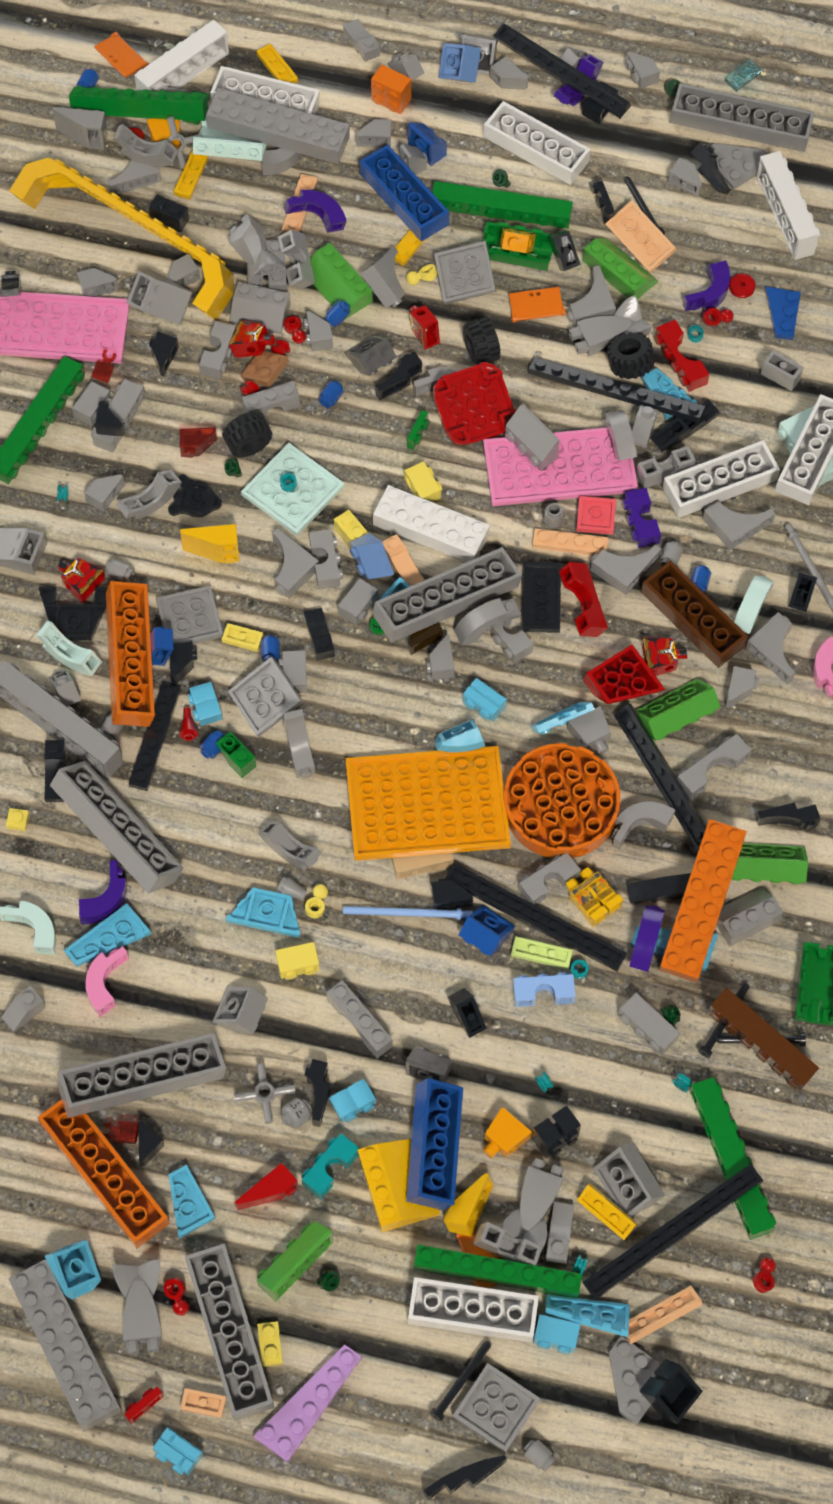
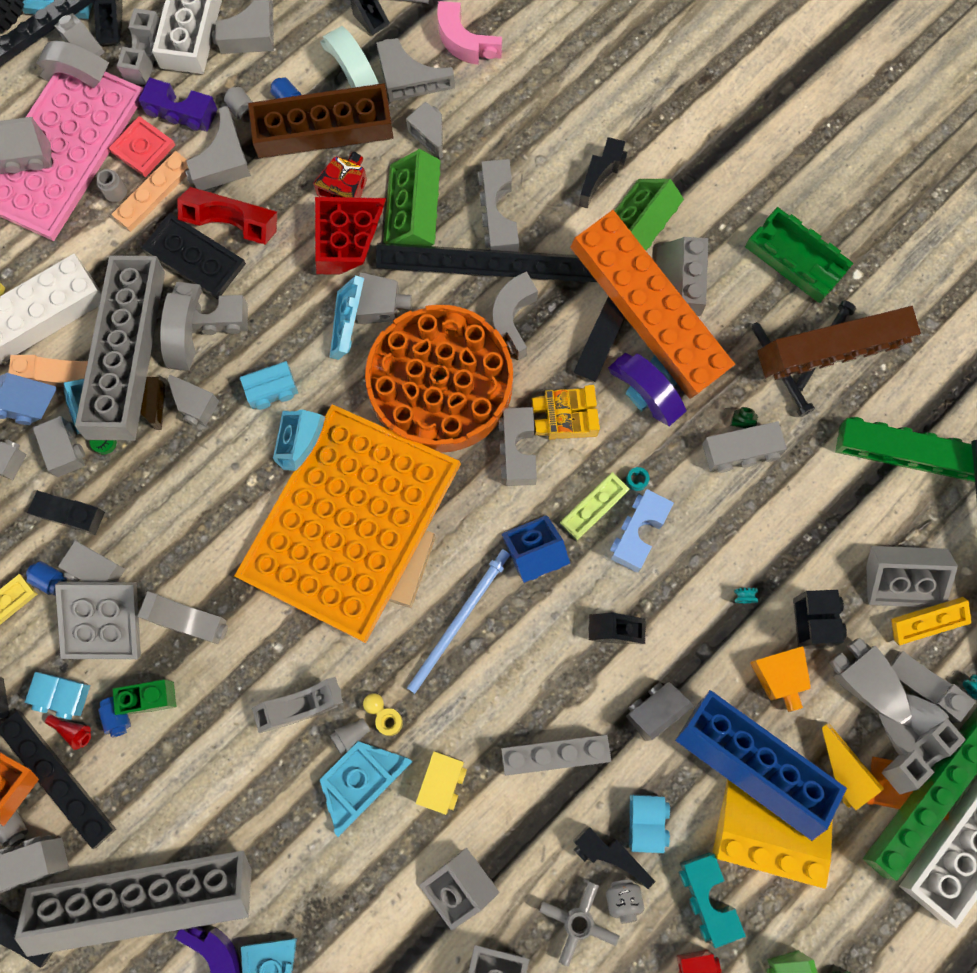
camera: 55 degrees left, 10 degrees up
black slope [431,879,473,910] -> none
black plate [445,863,627,972] -> none
teal bush [672,1073,693,1093] -> none

